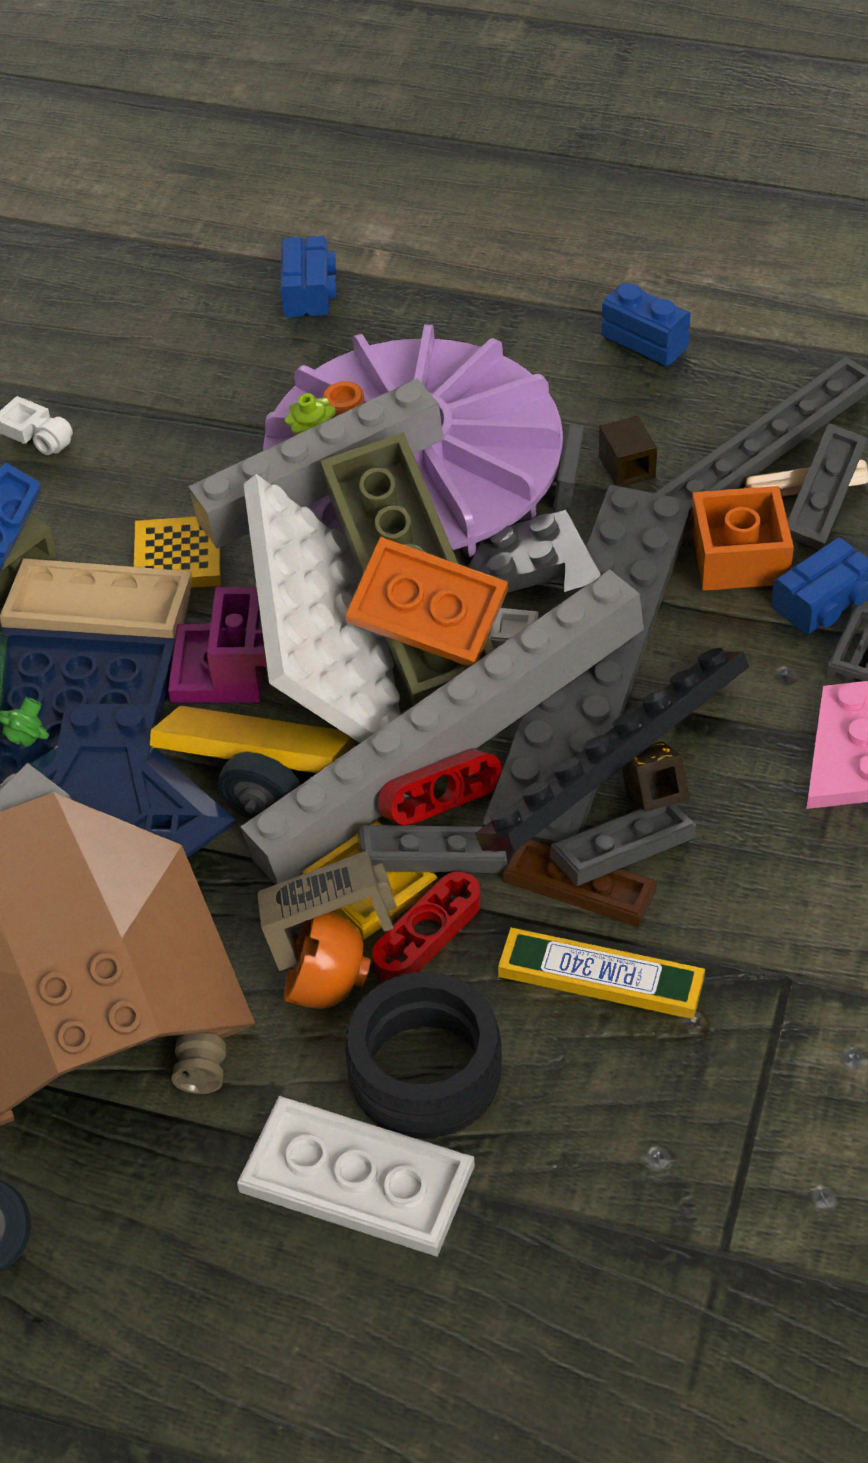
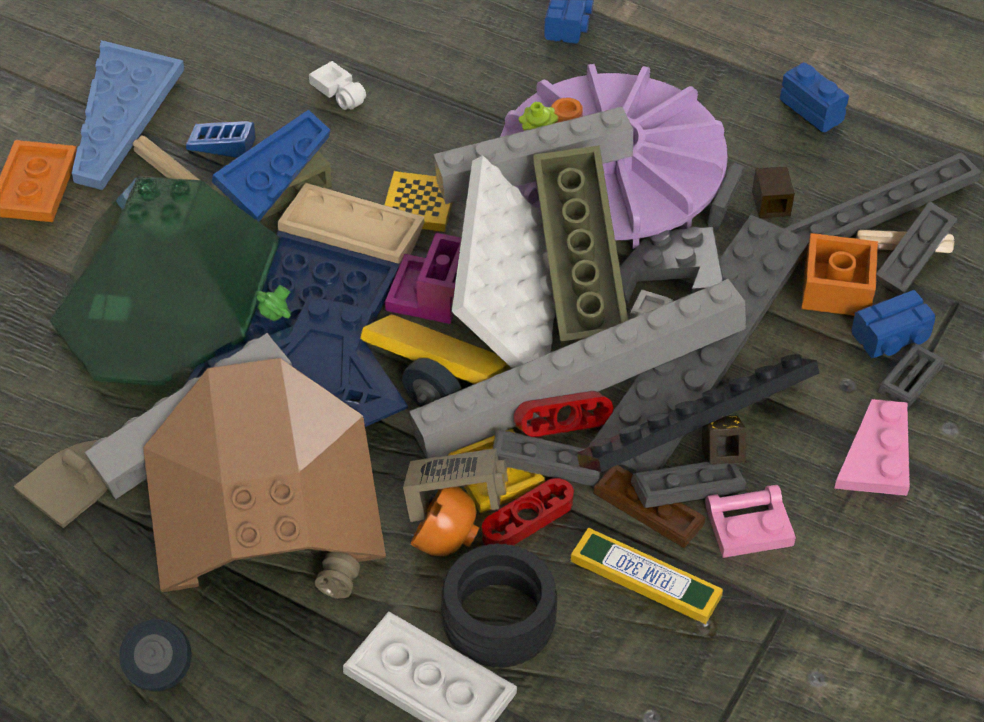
camera: 10 degrees right, 0 degrees up
orange plate [345,537,508,667] -> none
none -> bright pink plate [705,485,796,558]

